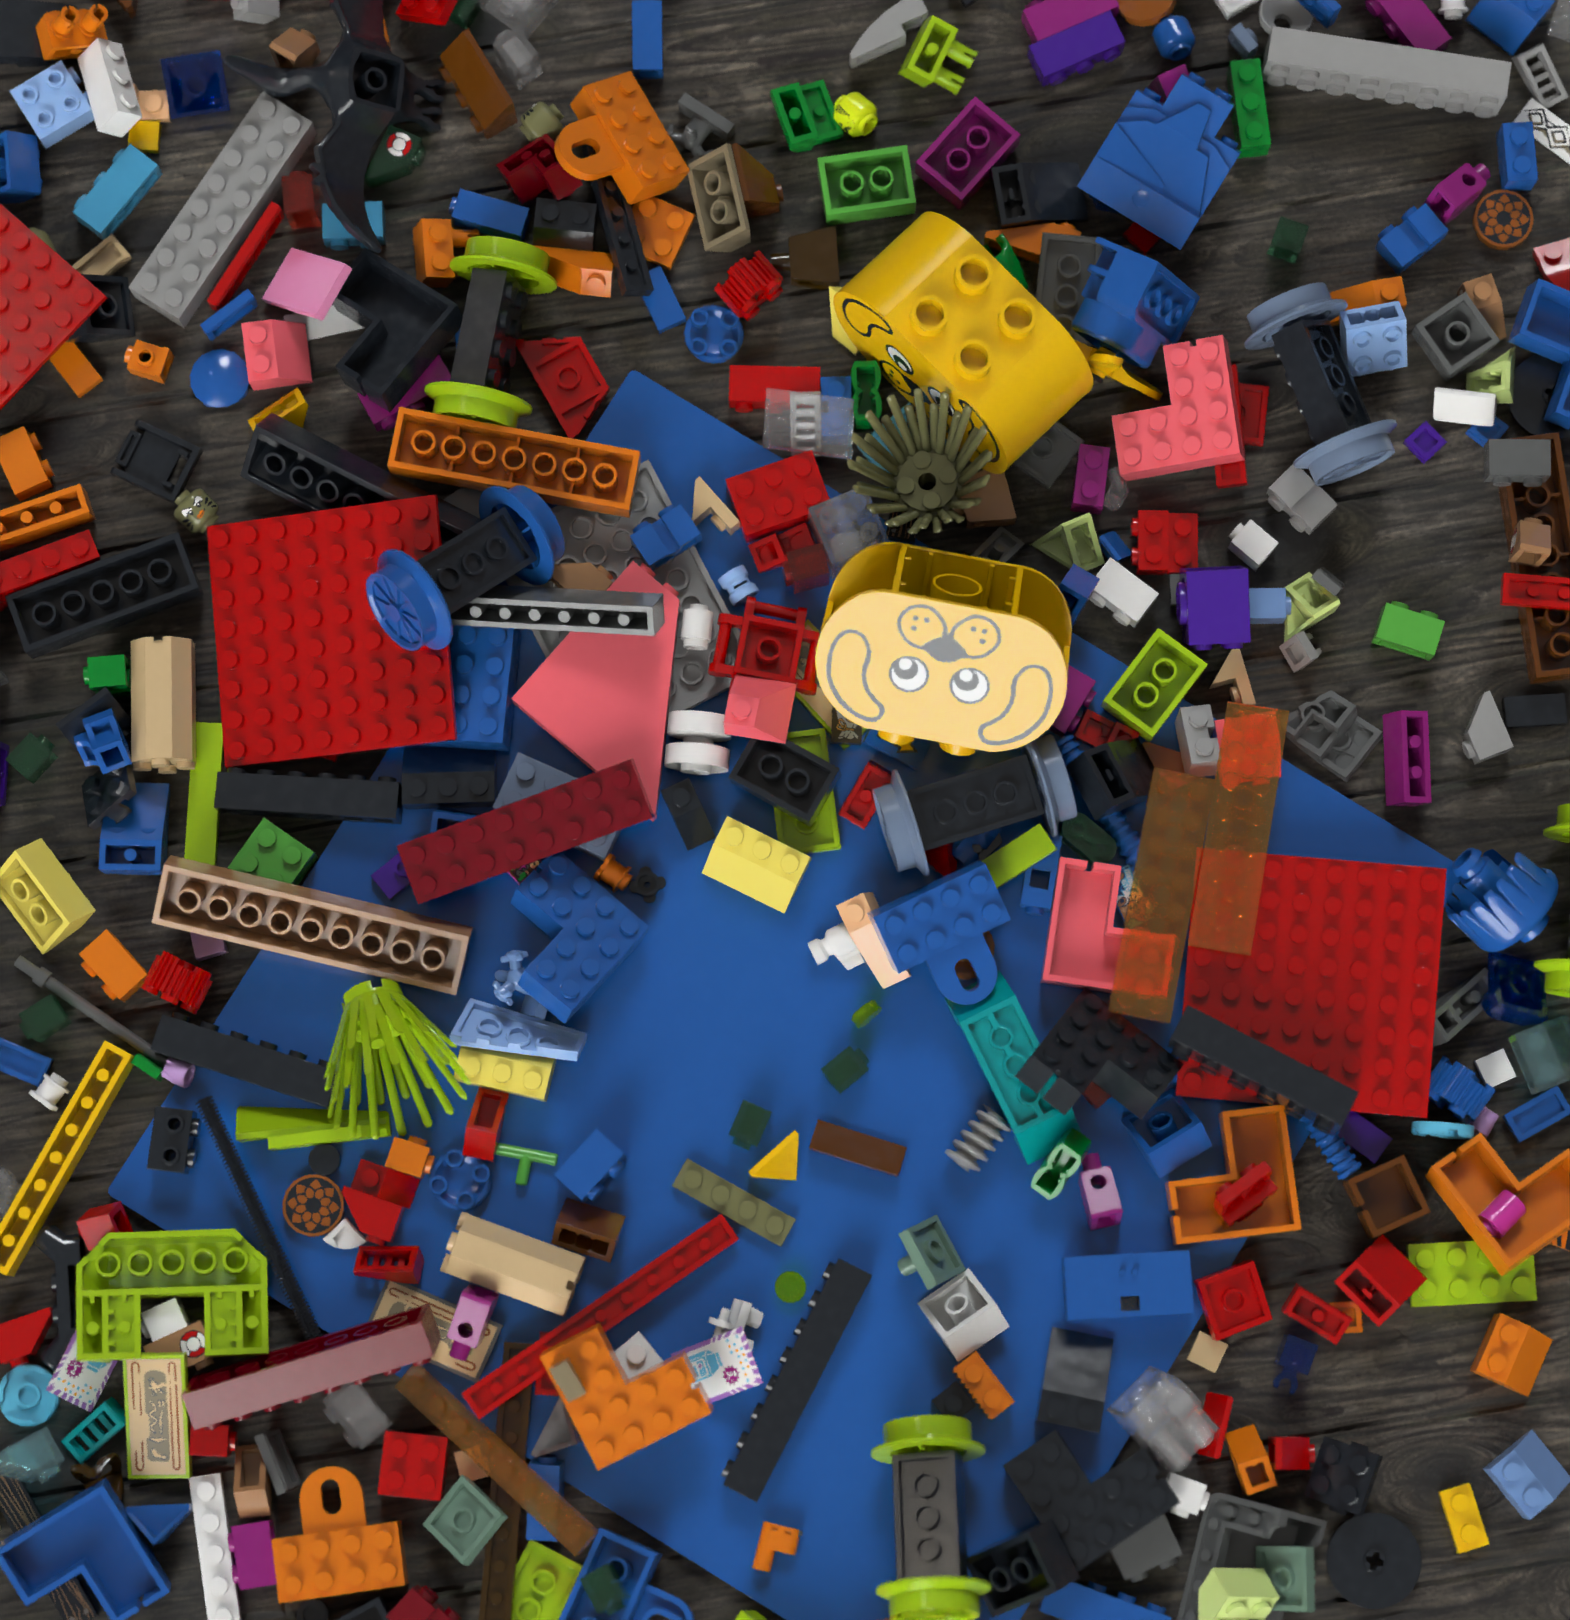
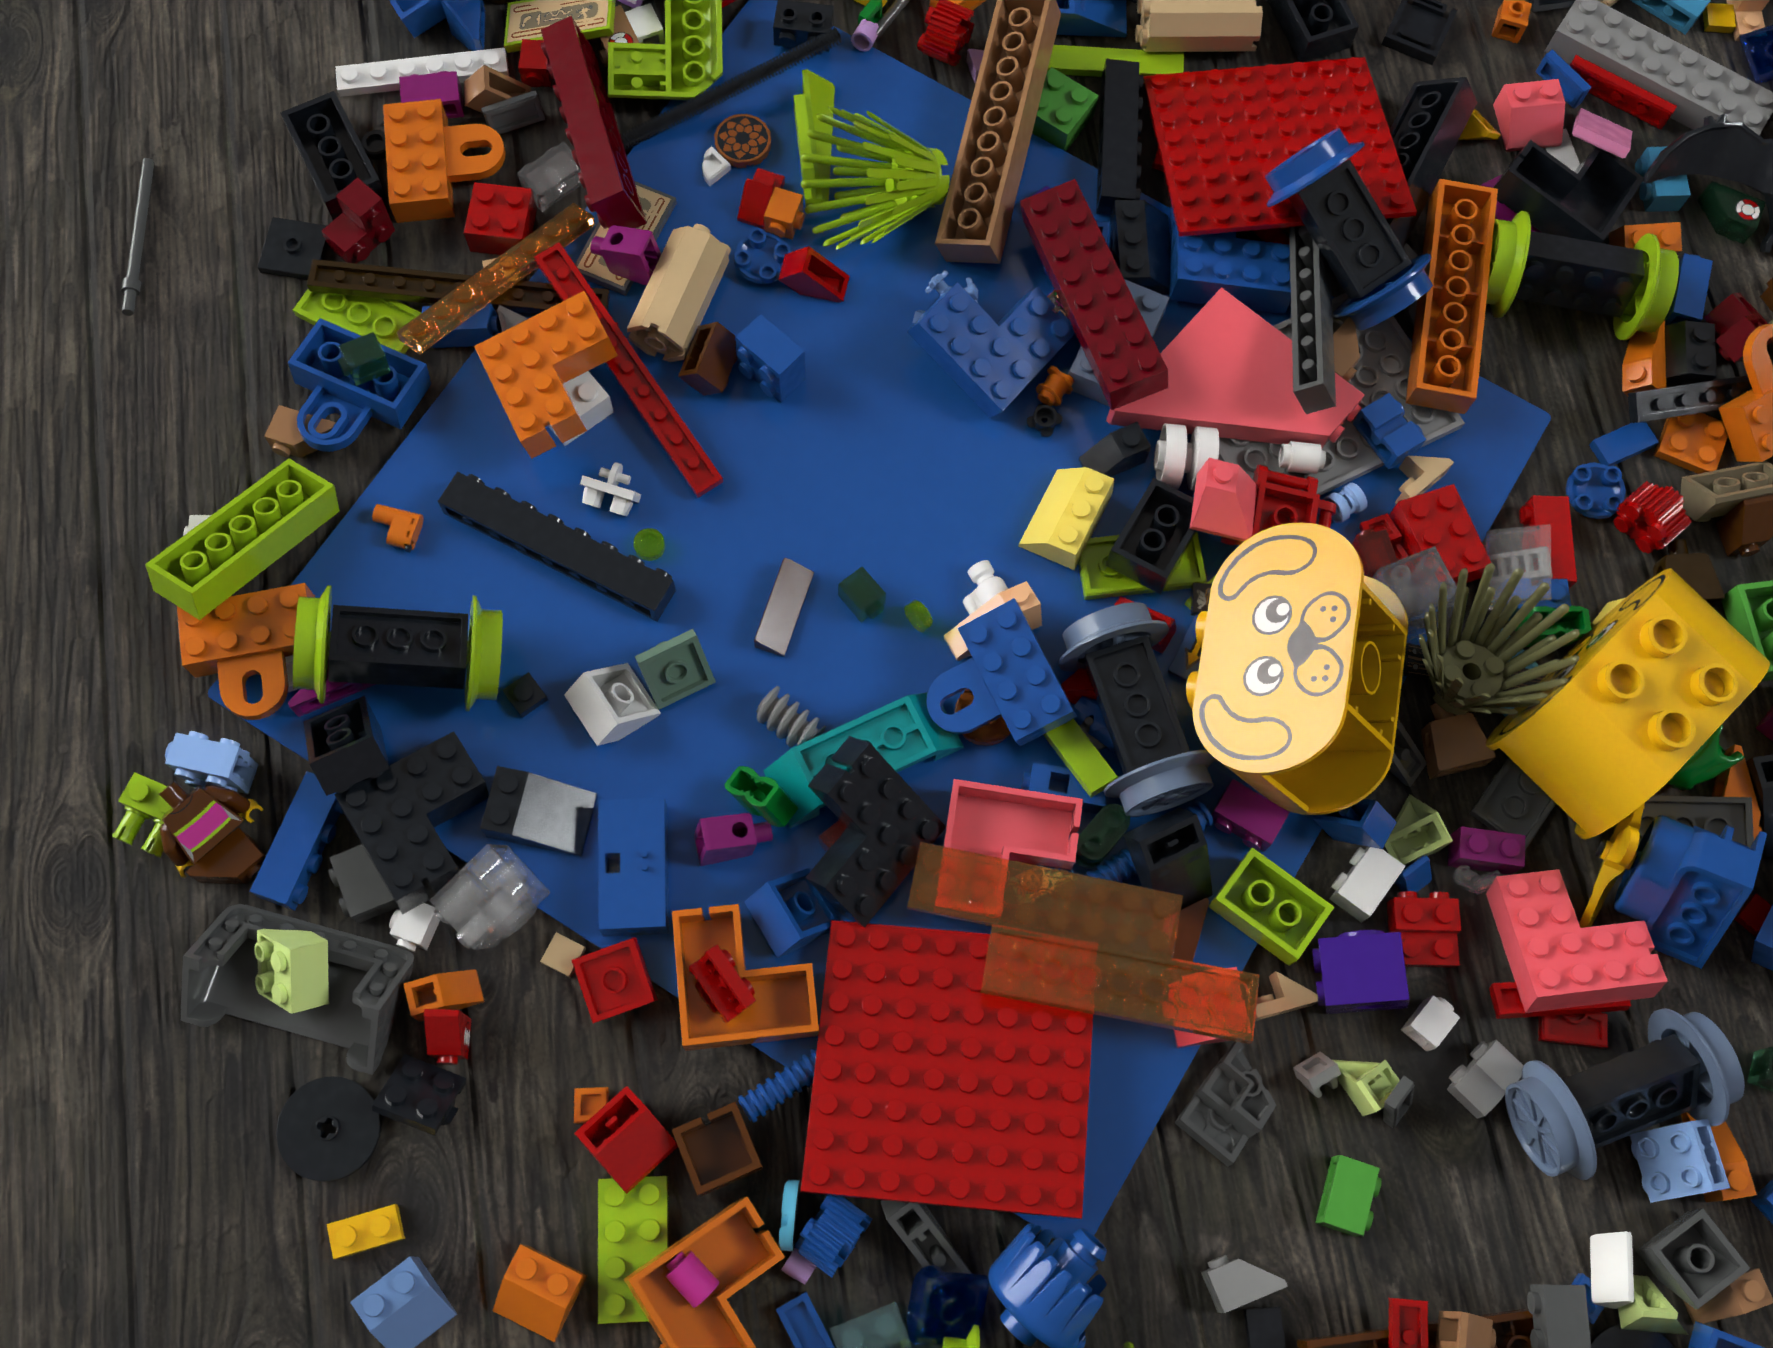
camera: 85 degrees right, 10 degrees down
black brick [150,1012,337,1109] -> none
olive head [174,489,219,534] -> none
blue dish [190,349,249,408] -> none
clear red brick [281,171,322,229] -> none
black tile [308,1144,341,1176] -> none
red slope [342,1186,405,1246] -> none
red slope [353,1246,424,1284] -> none
sand green tile [423,1475,508,1566] -> none
light blue wing [449,998,588,1061] -> none
light yellow slope [453,1046,557,1102] -> none
bright green piece [496,1143,558,1186] -> none
red wing [515,337,610,439] -> none
dark tan piece [549,1357,587,1402] -> none
white sticker [671,1326,763,1403] -> none
olive plate [672,1159,796,1247] -> none
clear green brick [728,1100,772,1151] -> none
yellow slope [748,1130,799,1180] -> none
orange brick [952,1351,1015,1419] -> none
red slope [1073,709,1140,748] -> none
black brick [1167,1005,1359,1134] -> none
light grey brick [1174,704,1222,778] -> none
red slope [1193,1392,1234,1459] -> none
medium blue brick [1249,588,1291,624] -> none
sand green tile [1256,1545,1316,1612] -> none
clear blue brick [1272,1334,1318,1394] -> none
red slope [1281,1284,1353,1345] -> none
dark purple tile [1338,1111,1393,1164] -> none
magenta brick [1382,710,1432,807] -> none
dark purple tile [1403,421,1447,464] -> none
white tile [1474,1048,1516,1087] -> none

